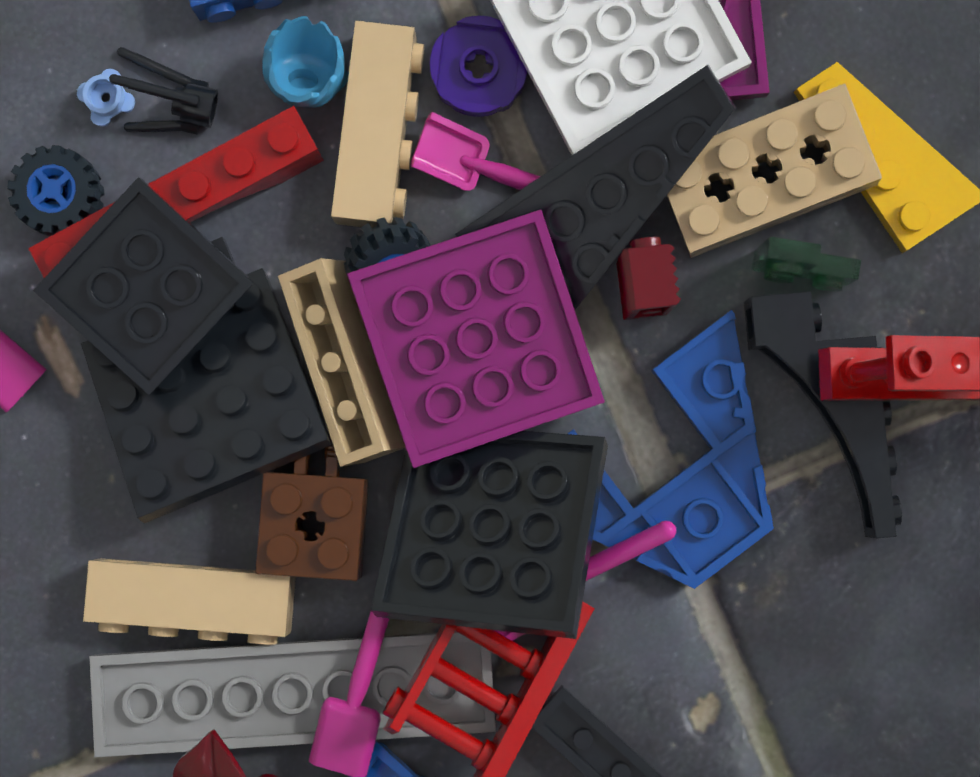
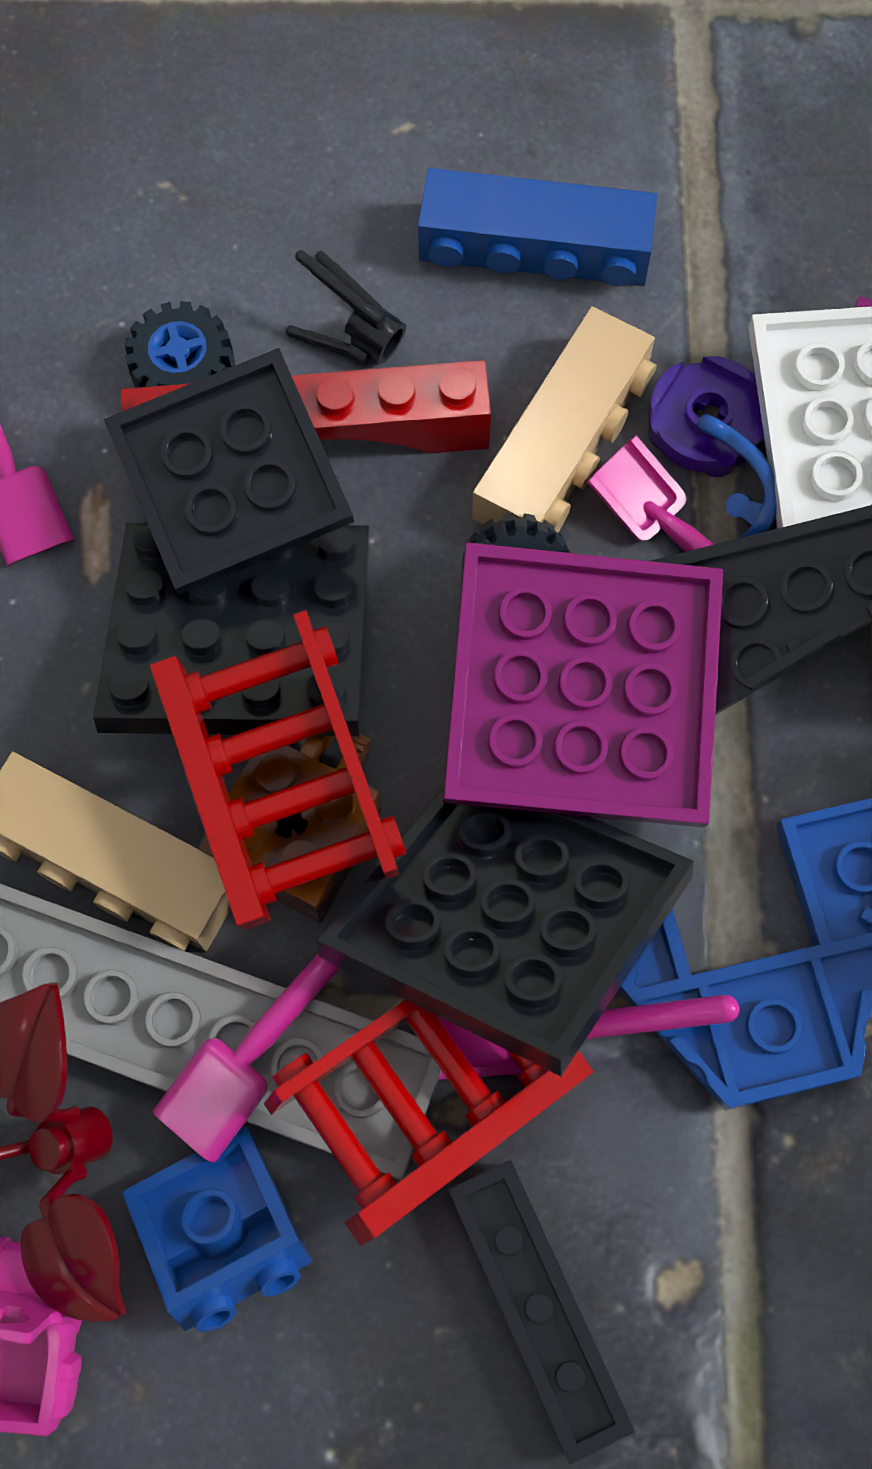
camera: 20 degrees right, 15 degrees down
light blue plate [77,69,135,127] -> none
dark azure hair [262,16,349,108] -> none
tan brick [278,258,405,467] -> none
dark red brick [616,237,681,320] -> none
none -> red fence [150,610,407,930]
none -> blue piece [697,414,777,538]

